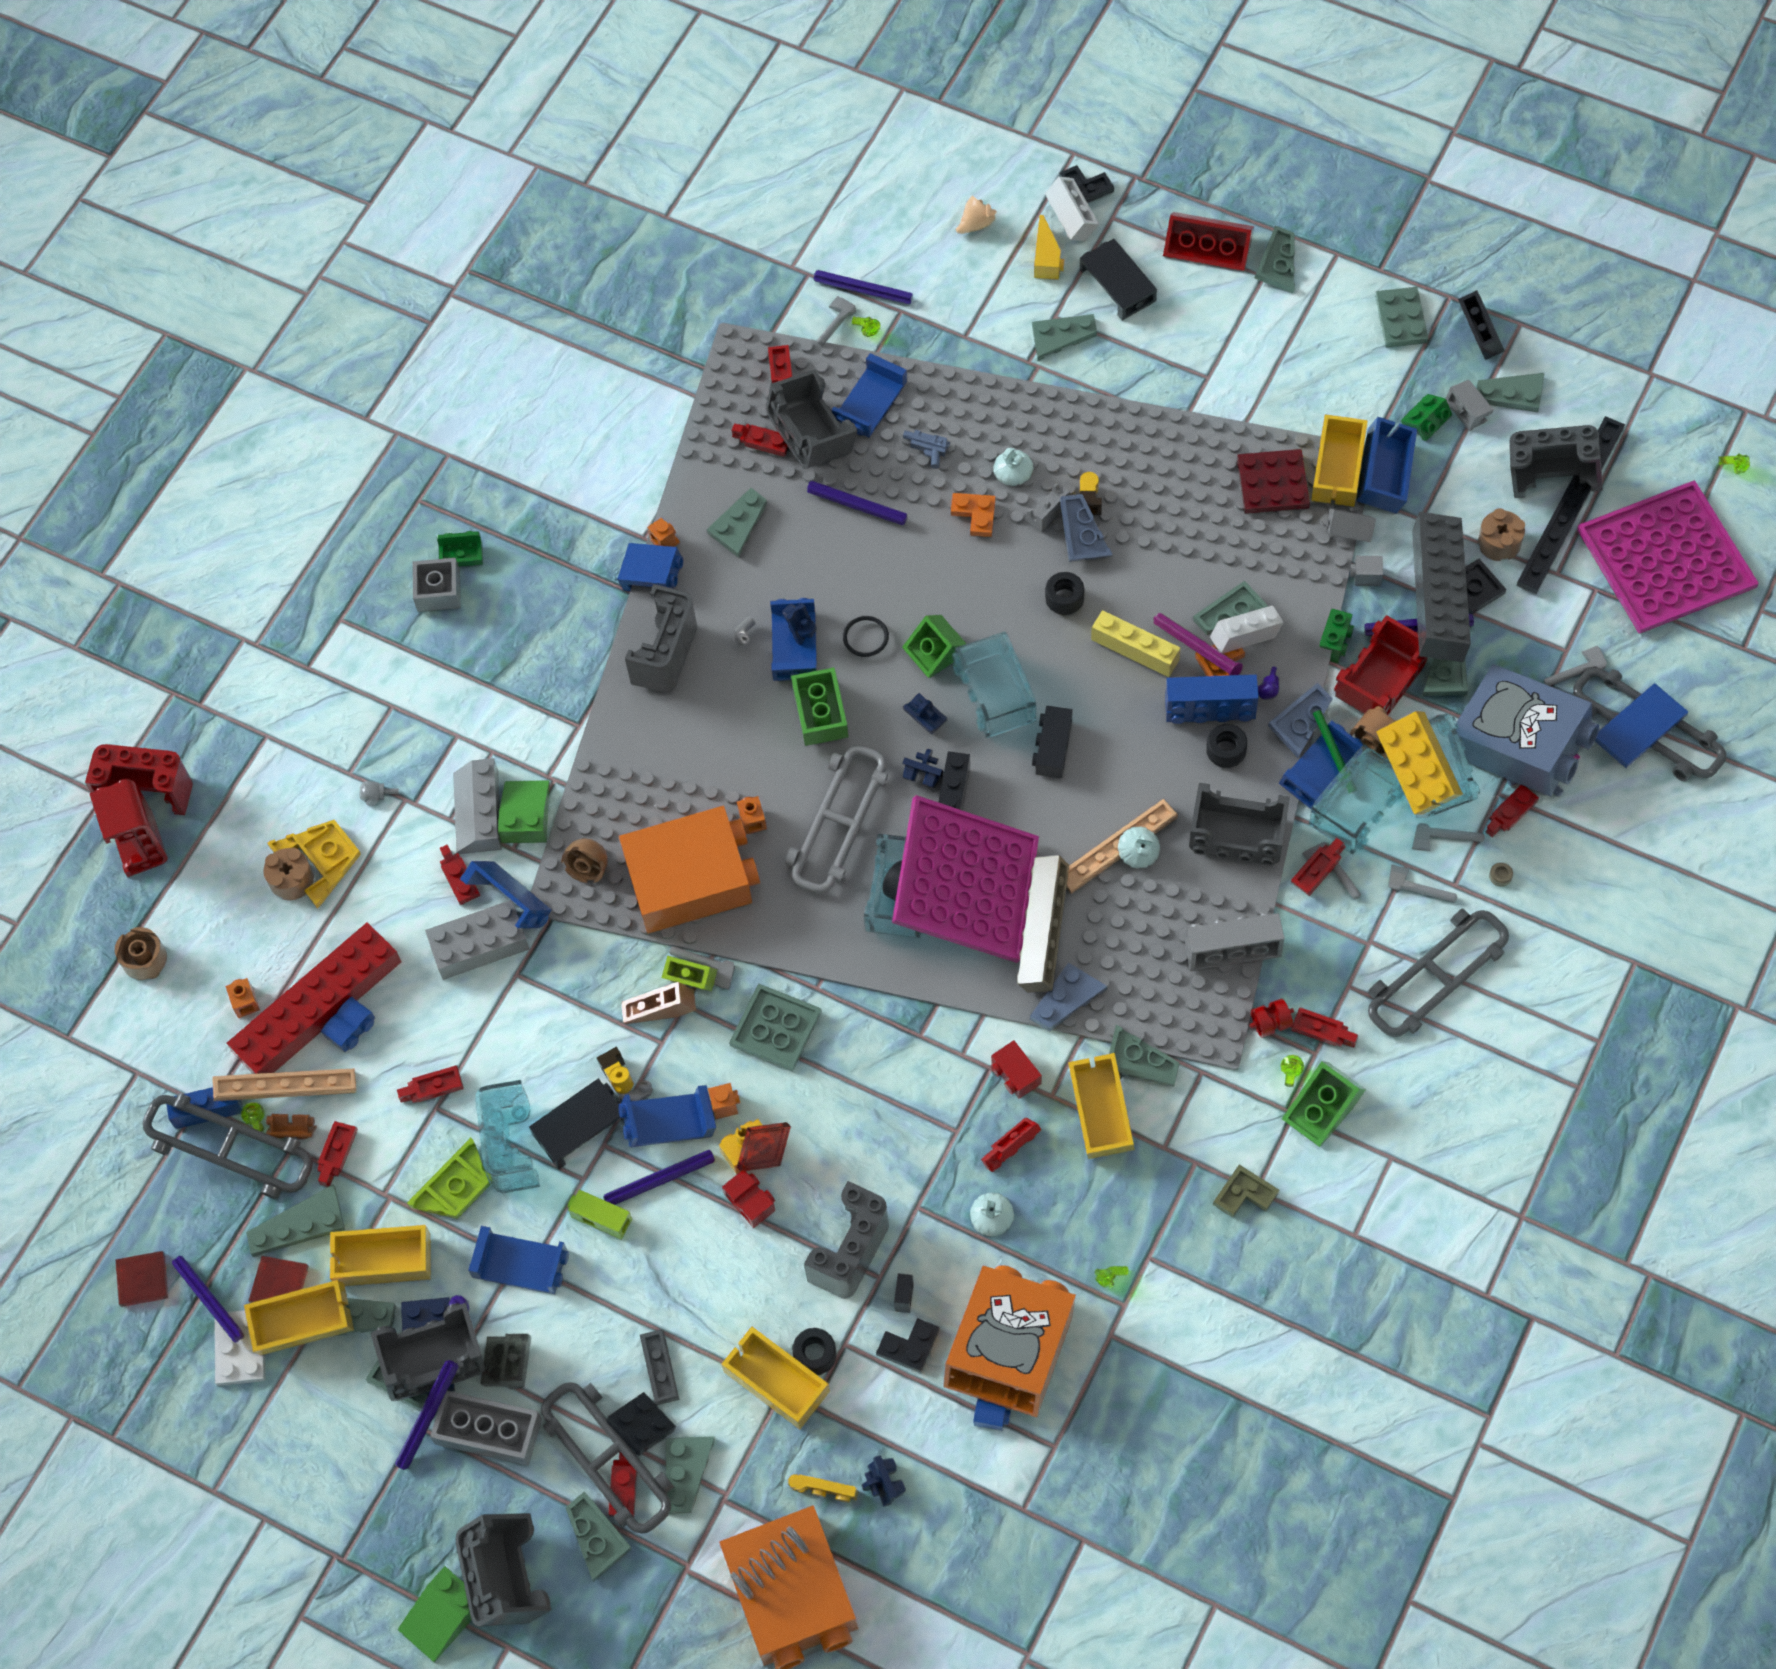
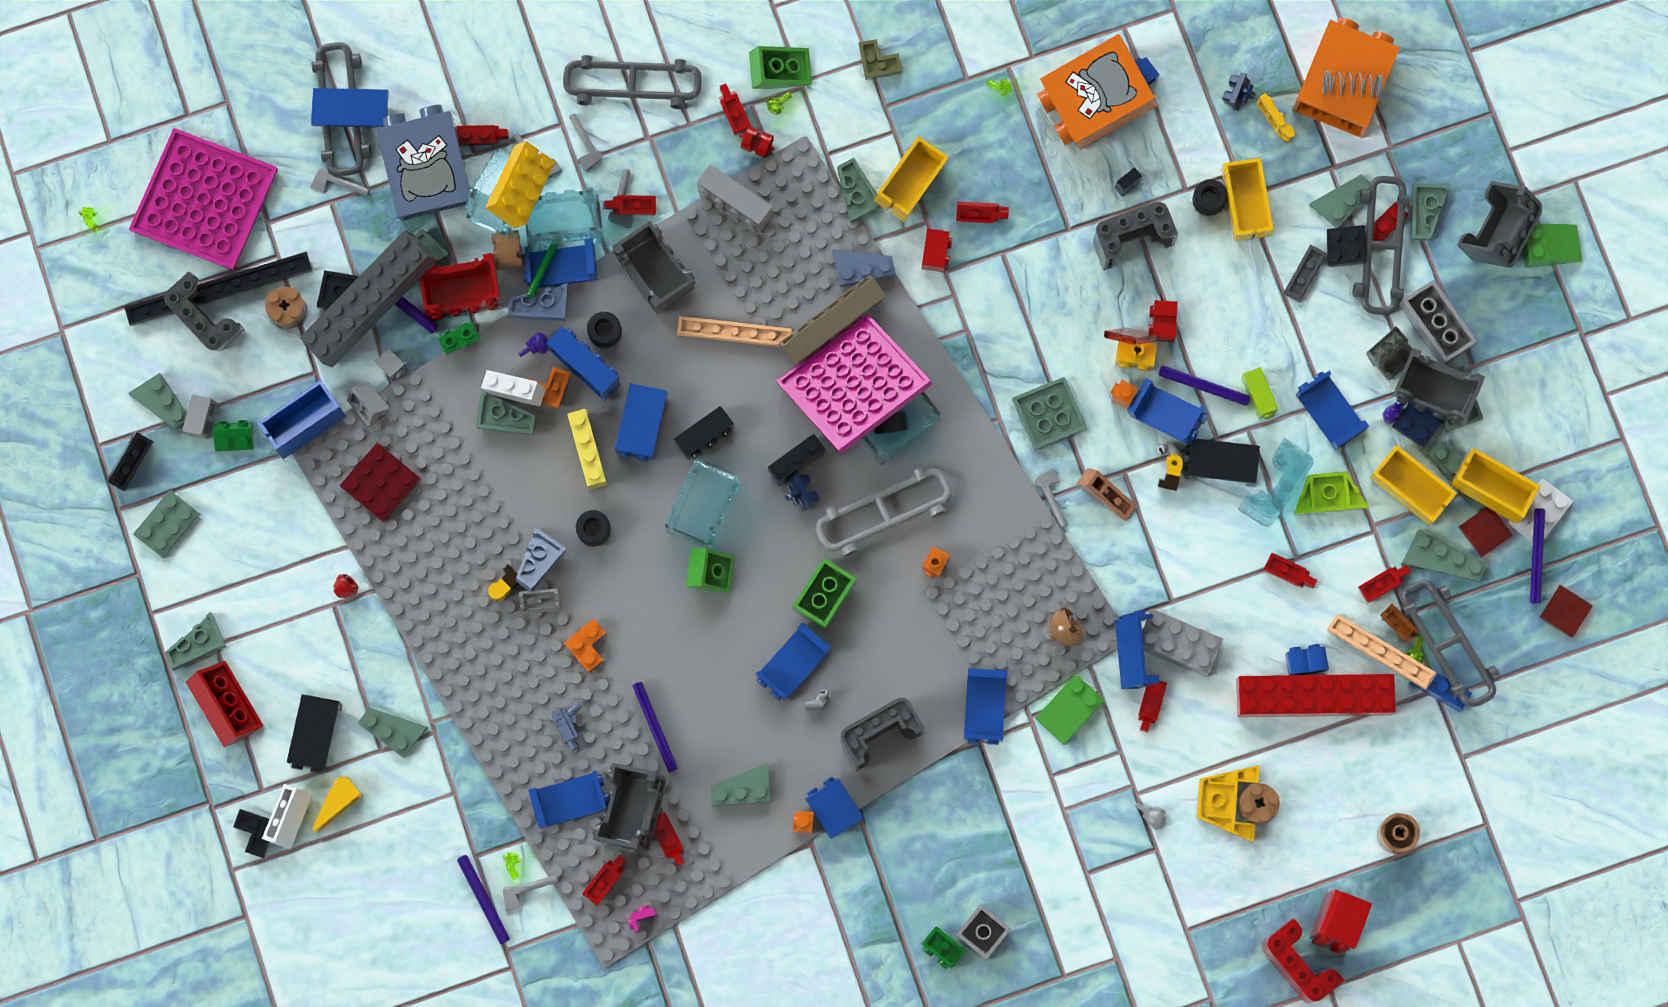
camera: 140 degrees left, 15 degrees up
orange brick [225,978,260,1018] -> none
dark purple axle [395,1360,458,1470] -> none
light grey slope [453,758,502,854] -> none
orange brick [619,805,760,934] -> none
lime brick [661,956,718,992] -> none
dark blue hips [782,603,817,645] -> none
black tyre [843,616,889,657] -> none
black plate [876,1318,940,1373] -> none
dark blue hips [903,693,947,734] -> none
light nougat hat [956,196,997,234] -> none
light aqua hair [970,1193,1014,1237] -> none
light aqua hair [993,448,1034,486] -> none
light aqua hair [1118,826,1160,869] -> none
magenta axle [1153,613,1243,675] -> none
yellow piece [1311,414,1368,507] -> none
dark tan tile [1489,863,1513,887] -> none
none -> red cone [333,574,358,599]
none -> blue panel [615,383,668,462]
none -> dark pink bracket [628,905,656,933]
none -> blue panel [964,668,1007,745]

